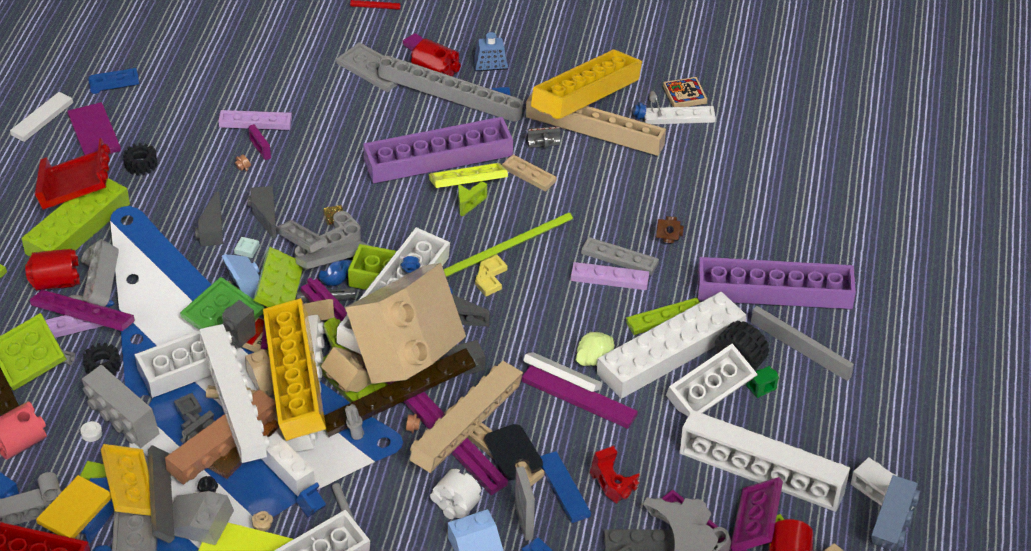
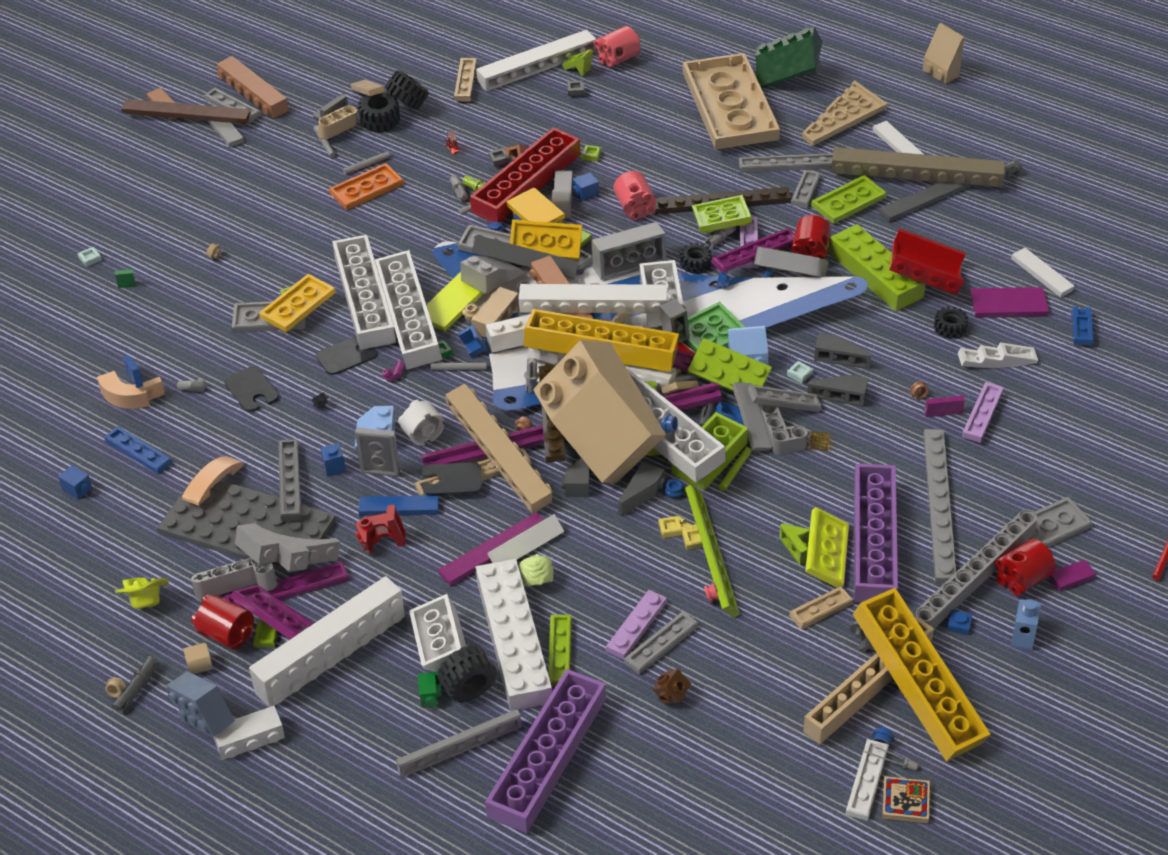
camera: 115 degrees right, 0 degrees up
none -> tan brick [471,287,519,338]
none -> coral bush [704,583,719,603]
none -> blue plate [717,272,730,289]
none -> light grey plate [923,429,956,583]
none -> white slope [958,342,1038,368]

